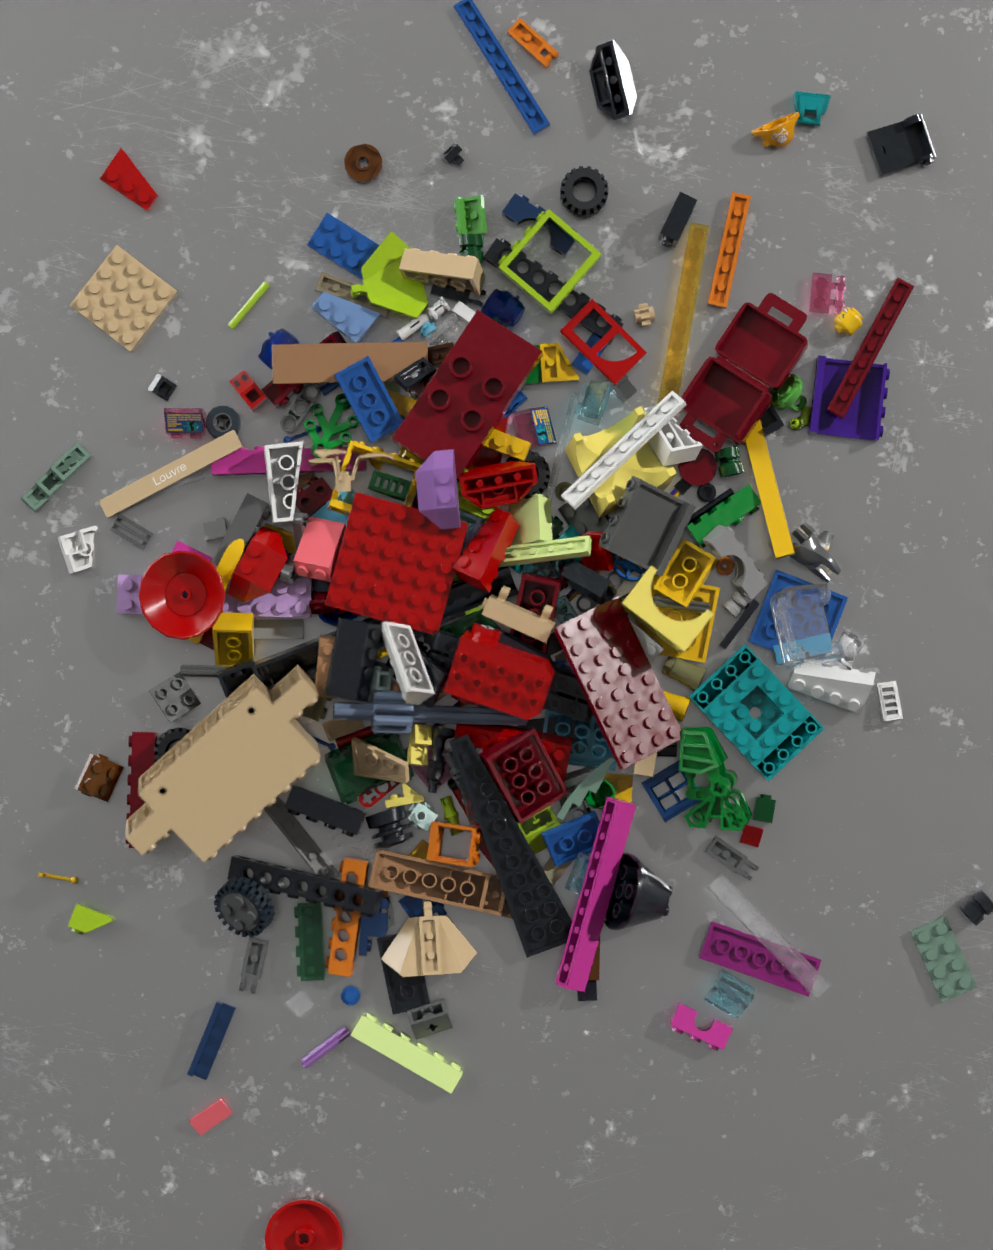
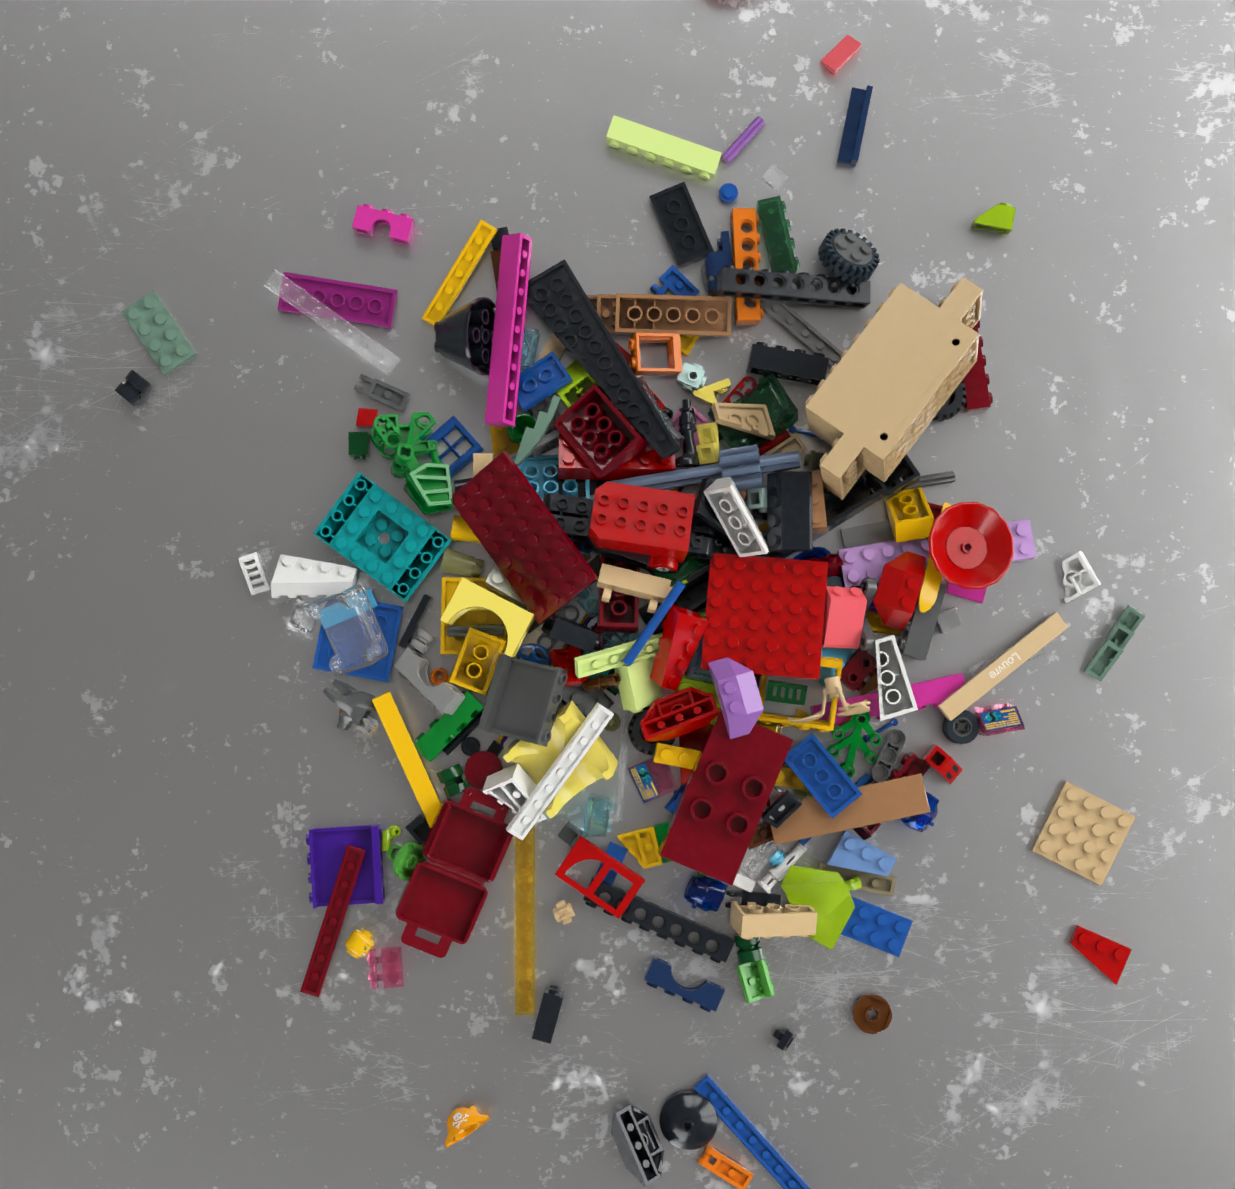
camera: 165 degrees right, 0 degrees up
yellow hinge [38,872,78,884] -> none
reddish brown piece [74,753,124,802] -> none
dark grey tile [110,514,153,550] -> none
black slope [148,374,177,401] -> none
dark grey hinge [149,672,201,723] -> none
lime bar [228,281,270,330] -> none
dark grey hinge [239,937,269,994] -> none
black wheel [365,805,413,849] -> none
tan panel [381,901,477,977] -> none
dark grey brick [407,999,453,1040] -> none
lime pin [440,795,463,836] -> none
lime window [498,209,602,315] -> none
black tyre [560,166,609,218] -> none
clear light blue bracket [704,969,755,1020] -> none
orange plate [707,192,751,309] -> none
teal piece [793,91,831,126] -> none
black door [867,113,936,176] -> none
none -> yellow tile [422,219,498,326]
none -> reddish brown pin [582,673,621,692]
none -> blue piece [622,580,686,666]
none -> black dish [659,1091,718,1150]

